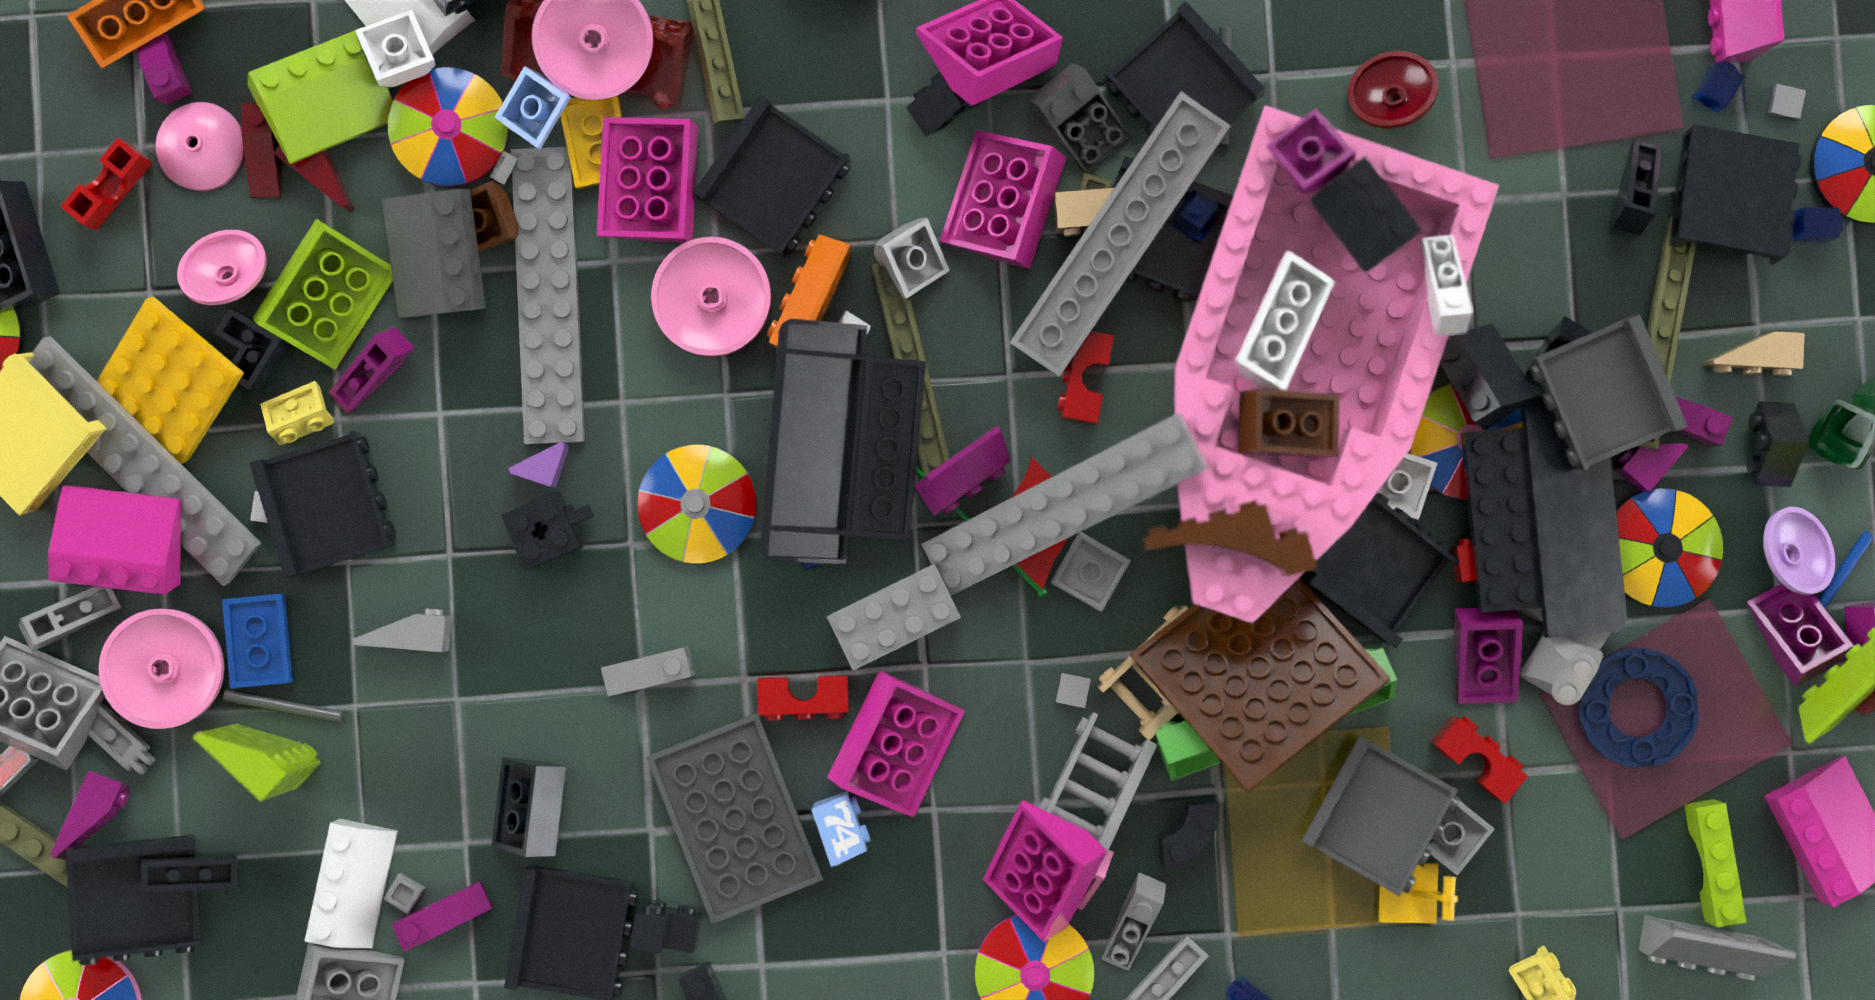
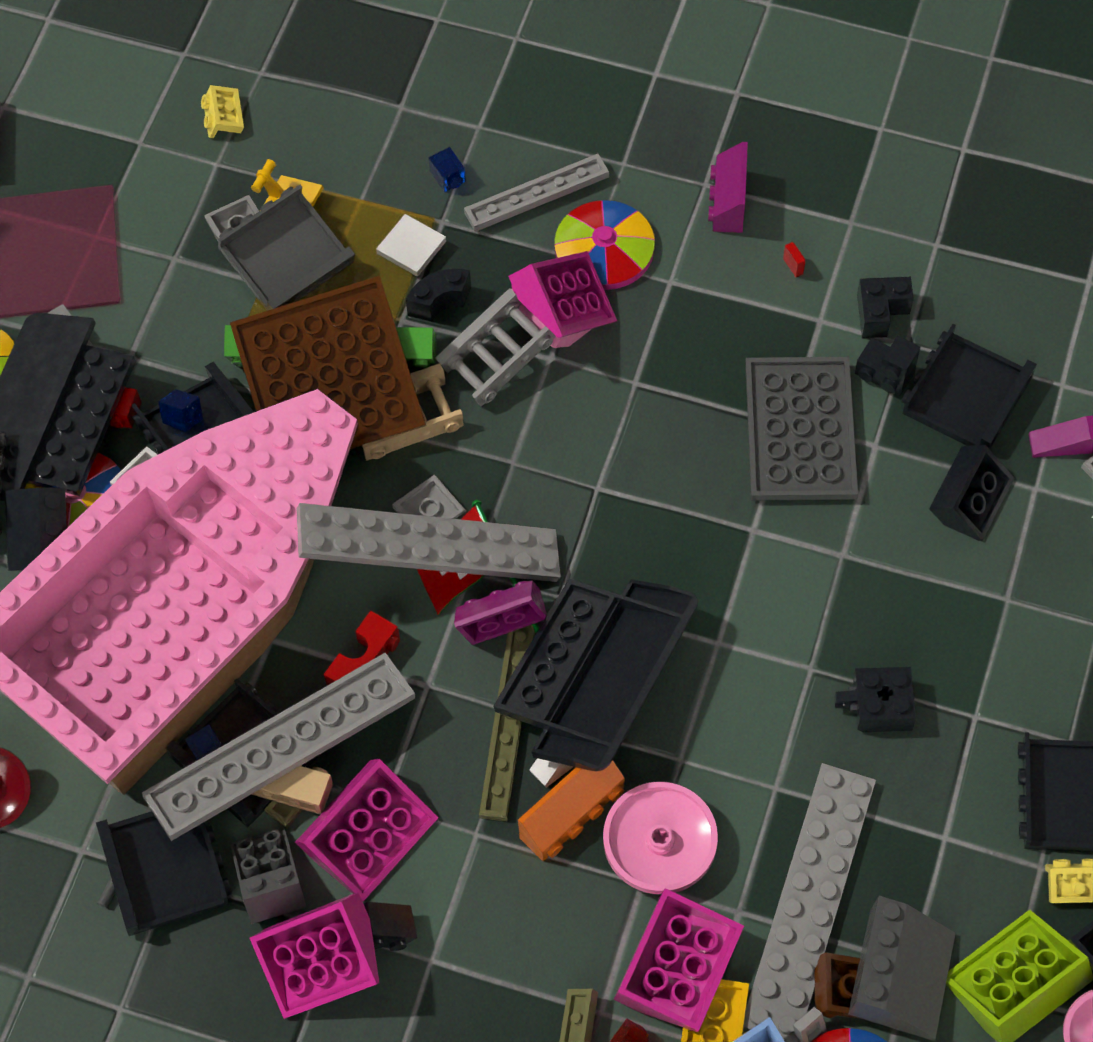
camera: 155 degrees left, 25 degrees down
magenta slope [328,327,415,414] -> none
light grey slope [352,608,452,652] -> none
medium lavender slope [508,441,569,488] -> none
light grey slope [601,646,695,696] -> none
dish [637,445,757,563] -> none
black panel [693,95,851,257] -> none
red arch [757,675,850,720] -> none
light blue slope [812,791,871,867] -> none
light grey brick [827,564,961,670] -> none
dark pink slope [827,670,965,818] -> none
light grey slope [874,218,950,299] -> none
light grey tile [1055,673,1091,708] -> none
light grey slope [1101,873,1166,971] -> none
reddish brown arch [1142,500,1317,577] -> none
white slope [1235,251,1335,391] -> none
reddish brown slope [1238,389,1340,457] -> none
magenta slope [1266,109,1355,194] -> none
black slope [1309,156,1422,273] -> none
white slope [1422,235,1473,336] -> none
red arch [1430,716,1528,804] -> none
magenta slope [1454,608,1523,704] -> none
light grey slope [1520,632,1603,705] -> none
dark blue plate [1577,648,1700,768] -> none
light grey slope [1639,915,1796,981] -> none
lime arch [1684,799,1747,927] -> none
none -> clear blue brick [158,389,203,432]
none -> white tile [376,214,446,277]

